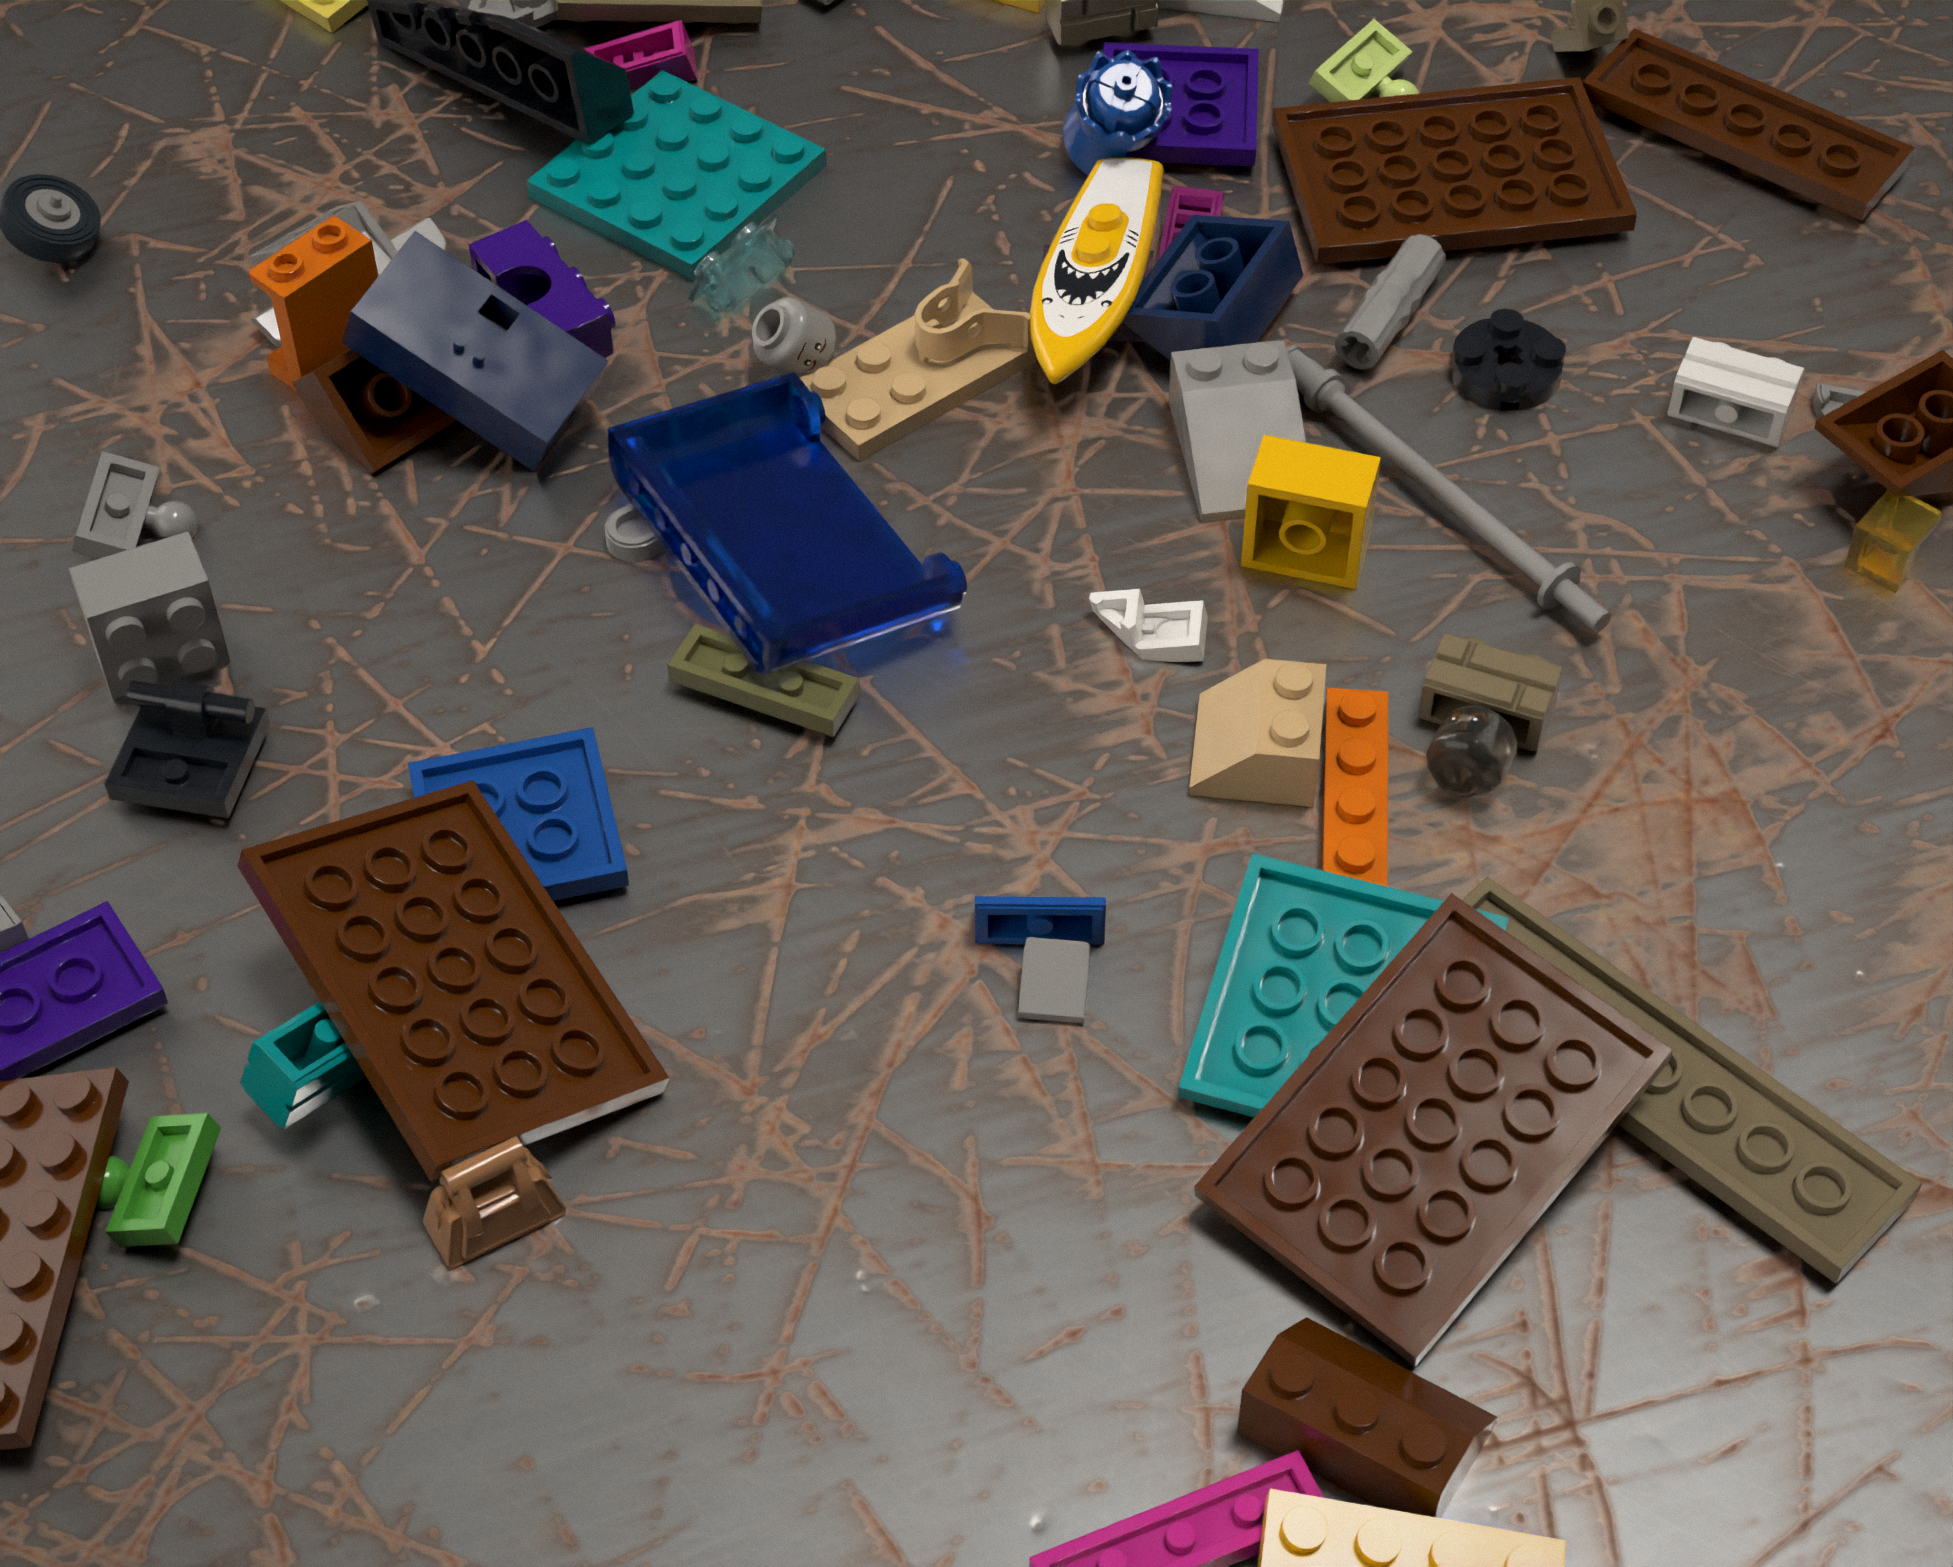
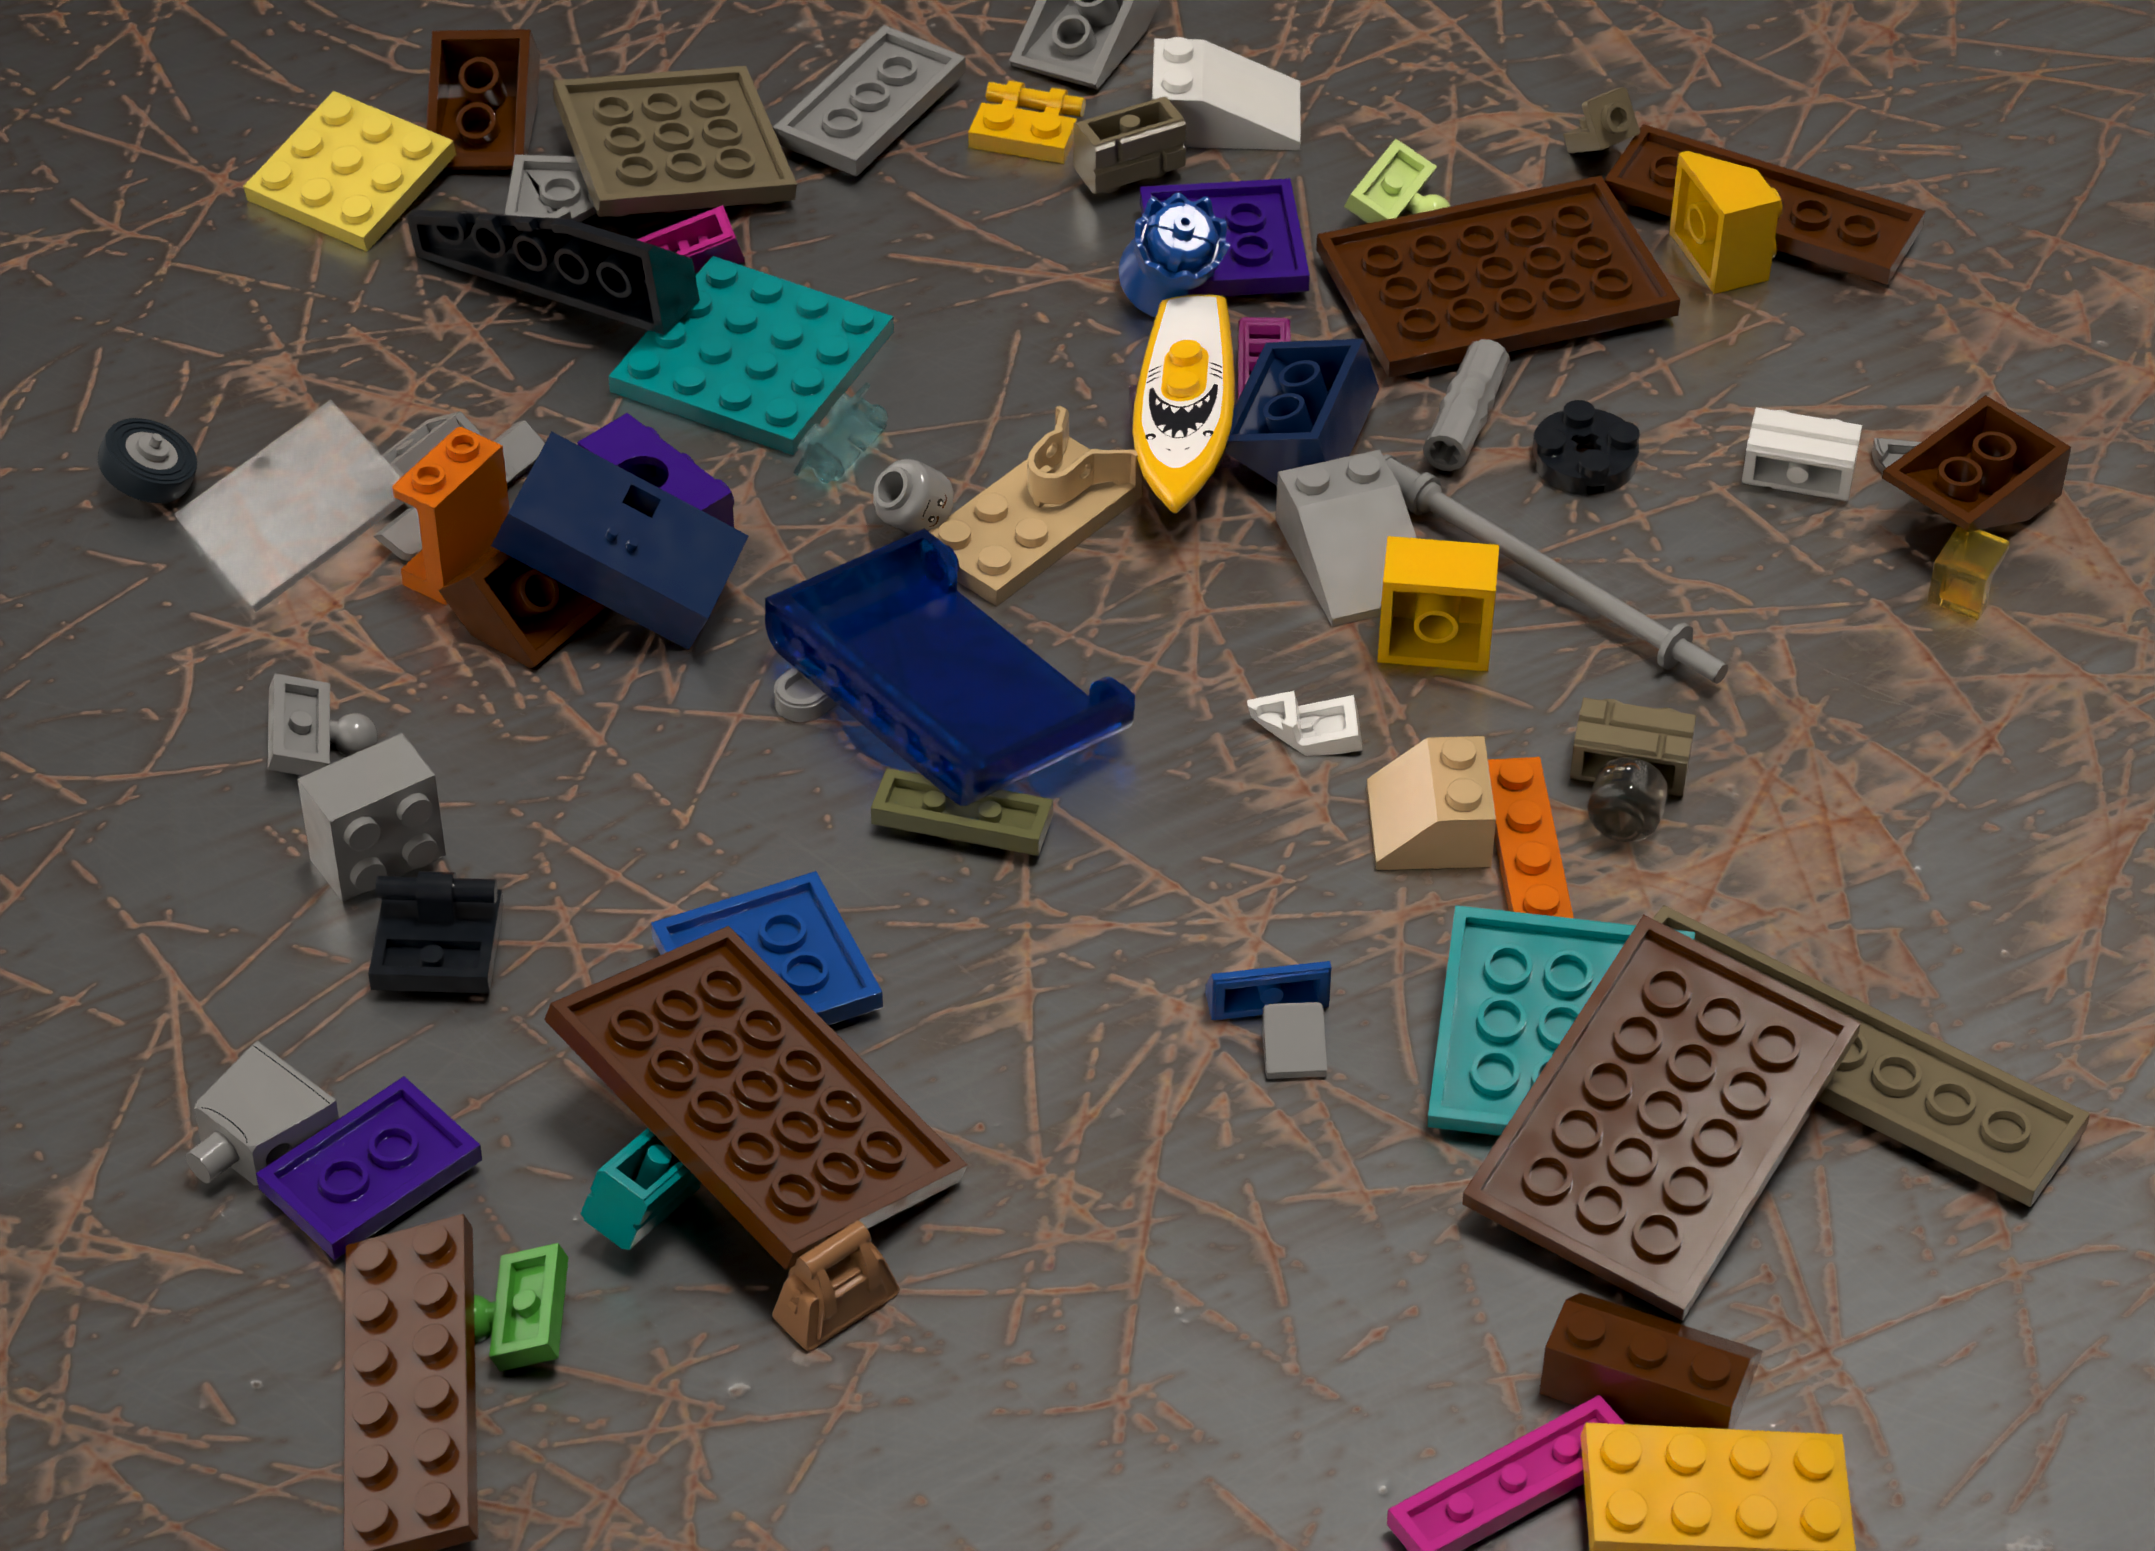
camera: 10 degrees left, 5 degrees down
none -> clear piece [174,400,405,612]
none -> yellow slope [1669,151,1782,294]

